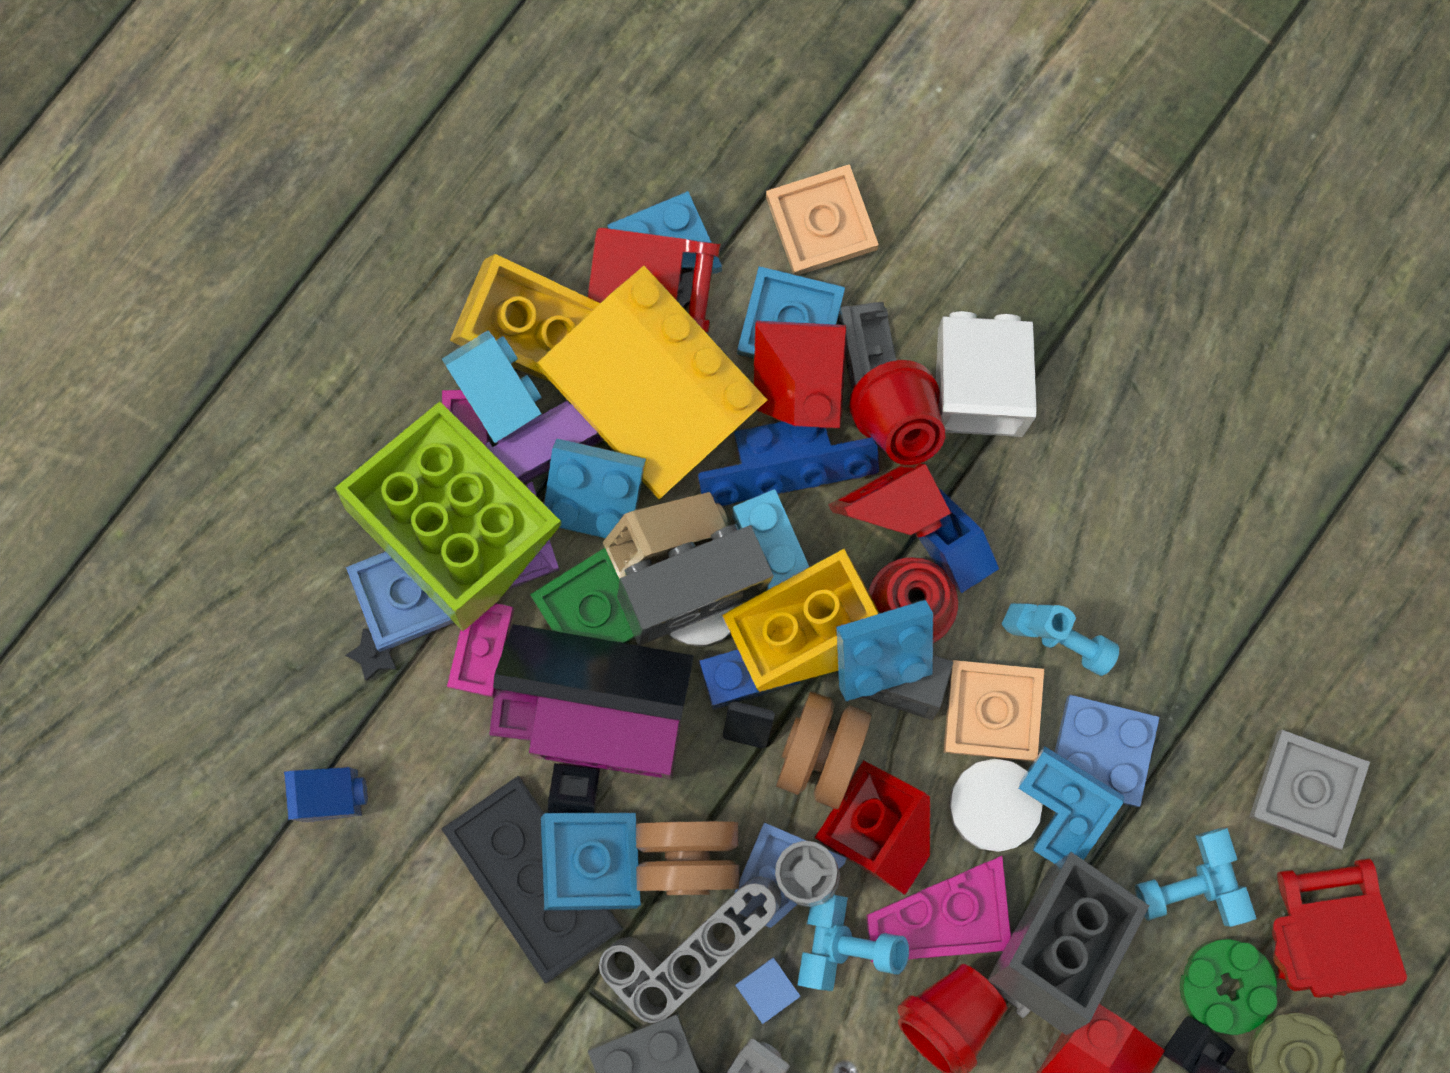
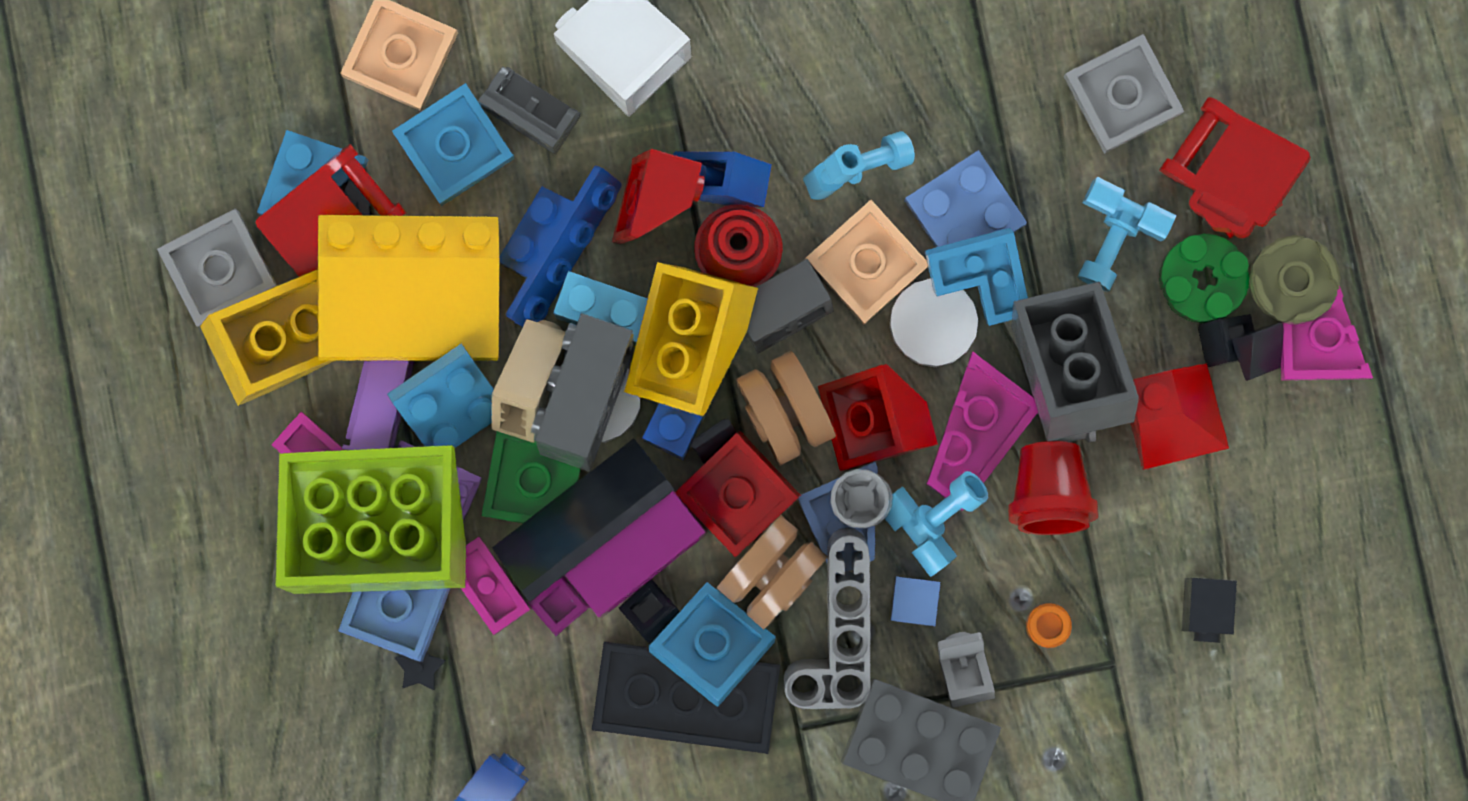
camera: 45 degrees left, 5 degrees up
medium azure brick [442,330,542,443] -> none
red slope [754,321,846,428] -> none
dark azure plate [836,600,933,701] -> none
red piece [849,360,945,465] -> none
none -> light grey plate [157,208,277,328]
none -> red plate [675,431,801,557]

